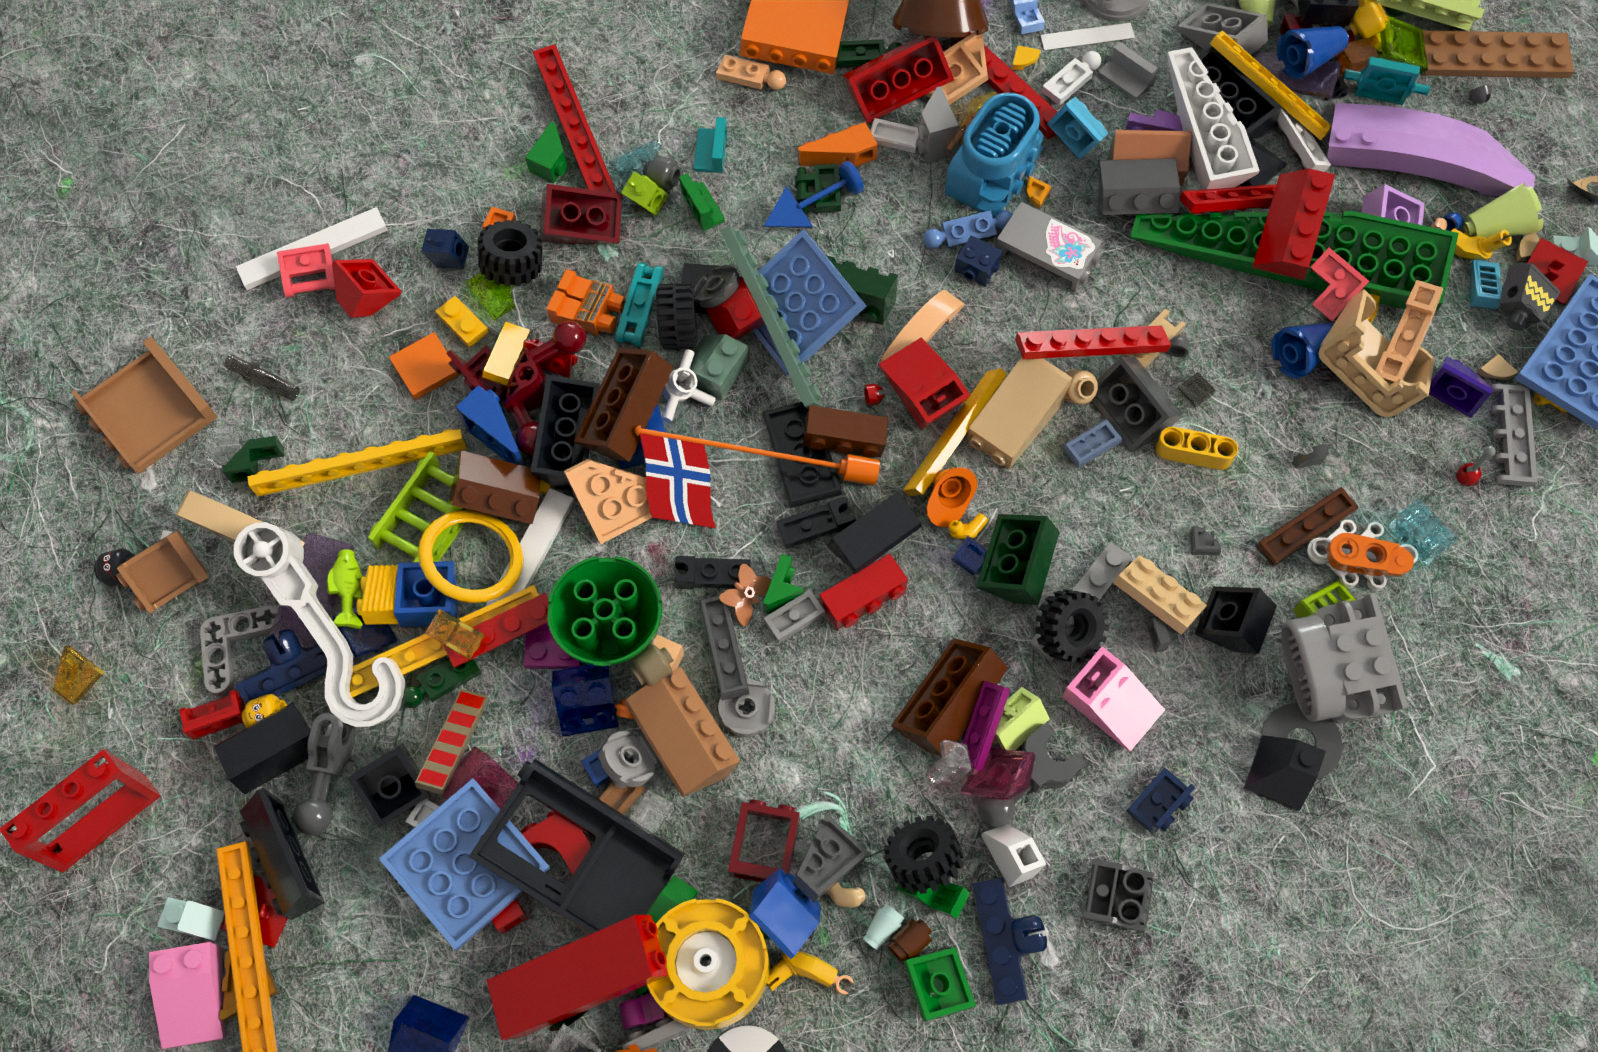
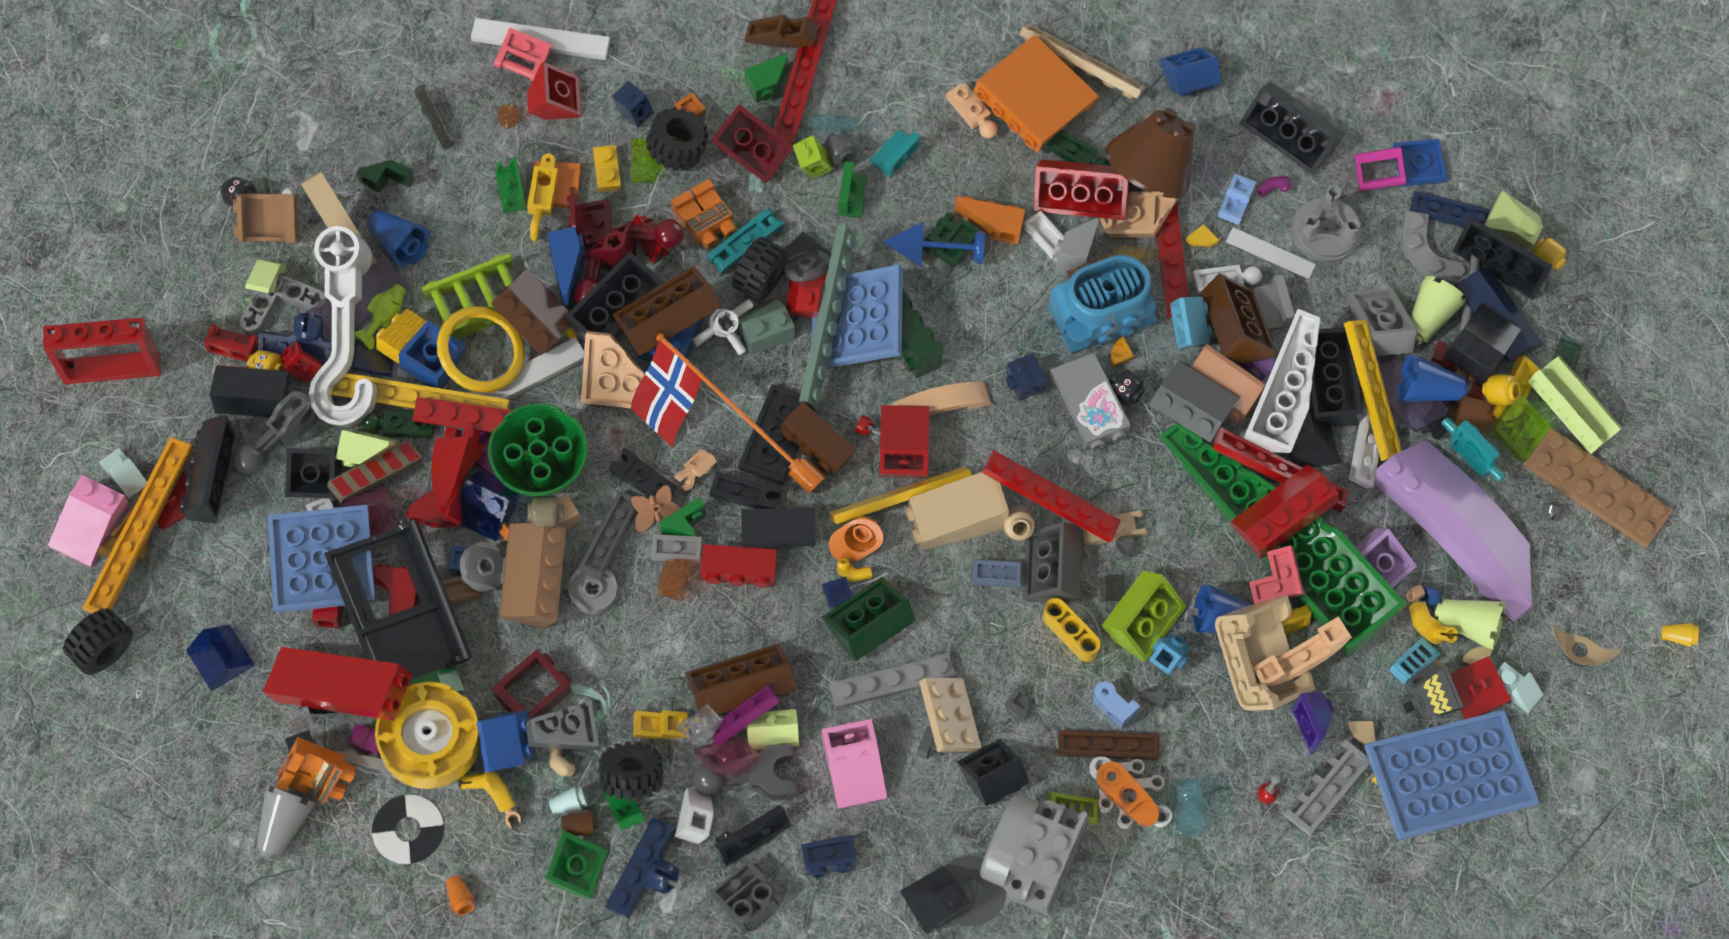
camera: 30 degrees right, 0 degrees up
clear yellow slope [53,645,105,705] -> none
medium nougat panel [71,337,218,474] -> none
yellow plate [247,429,467,497] -> none
clear yellow slope [425,609,484,660] -> none
yellow tile [482,321,530,386] -> none
clear panel [630,790,675,834] -> none
medium blue plate [923,210,1013,249] -> none
black tyre [1035,590,1109,663] -> none
none -> yellowish green slope [245,259,287,293]
none -> red bracket [282,341,322,383]
none -> yellowish green slope [335,429,400,468]
none -> blue cone [367,210,431,268]
none -> red hips [406,426,484,528]
none -> green hinge [495,157,526,214]
none -> clear orange bush [497,104,519,128]
none -> yellow piece [527,154,559,242]
none -> yellow slope [633,710,687,739]
none -> clear orange brick [657,560,691,602]
none -> light nougat plate [674,449,717,491]
none -> black hinge [715,804,791,866]
none -> reddish brown slope [744,15,818,48]
none -> light blue leg [1093,681,1140,729]
none -> lime slope [1101,570,1187,662]
none -> black head [1109,370,1145,405]
none -> dark azure brick [1149,633,1191,675]
none -> reddish brown slope [1201,273,1277,363]

